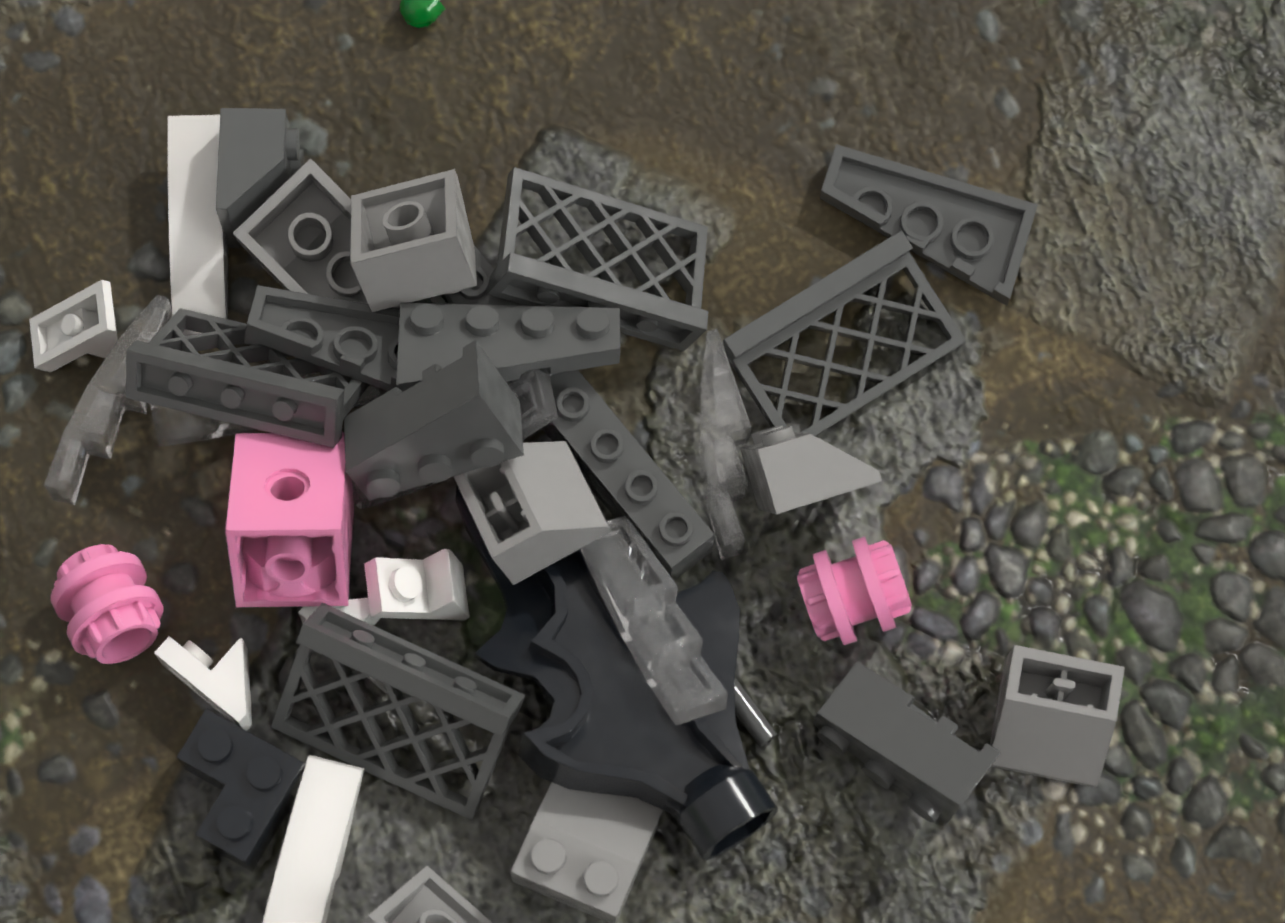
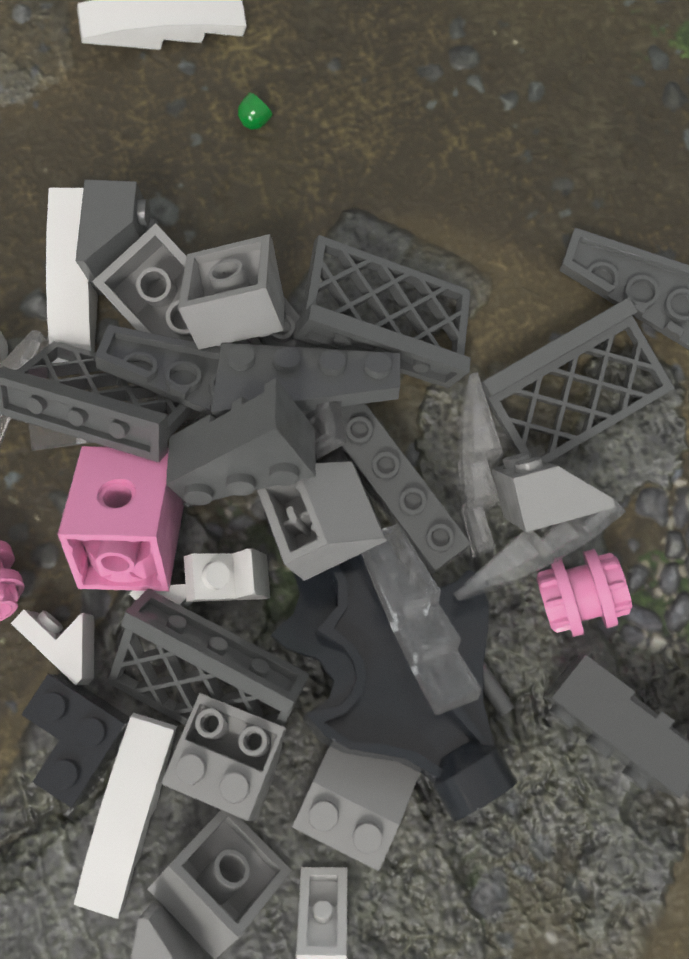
camera: 10 degrees right, 5 degrees up
none -> light grey slope [161,693,286,821]
none -> clear slope [453,498,626,601]

